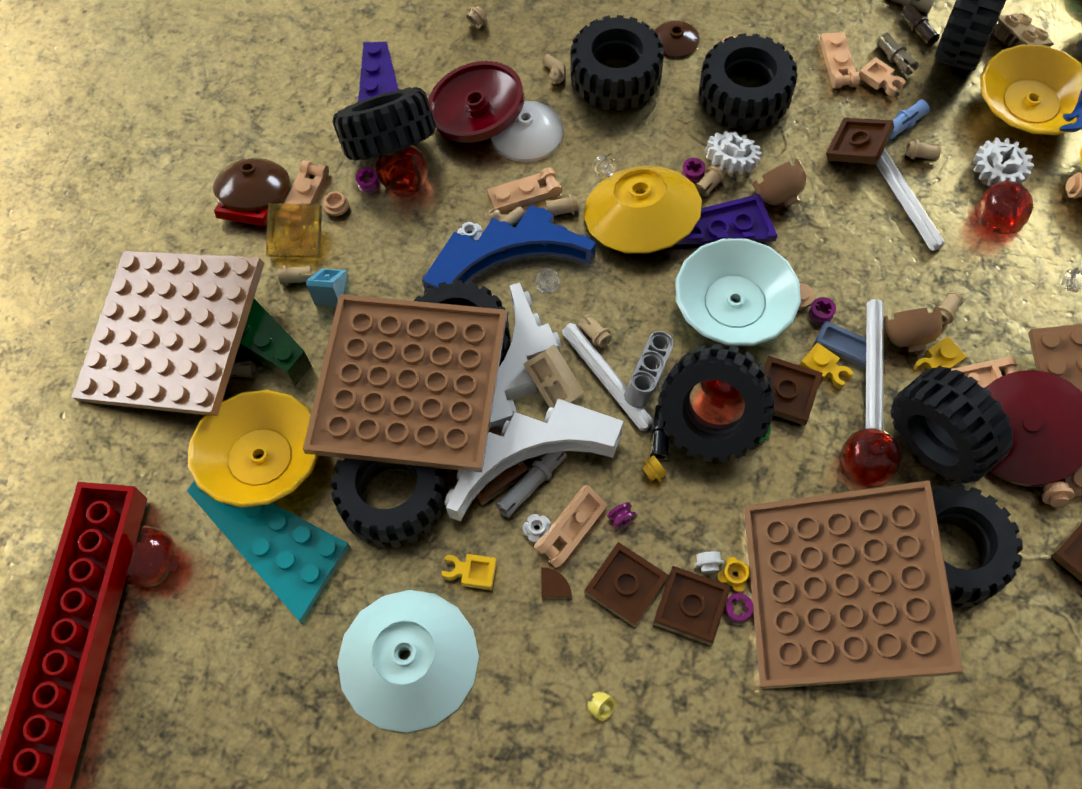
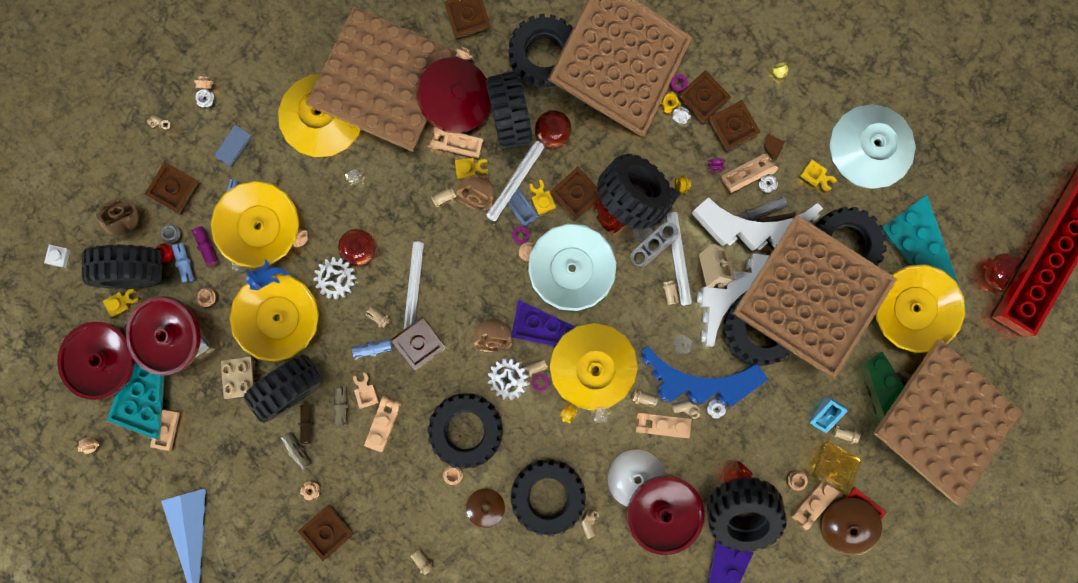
camera: 160 degrees left, 20 degrees up
none -> yellow plate [560,405,577,424]

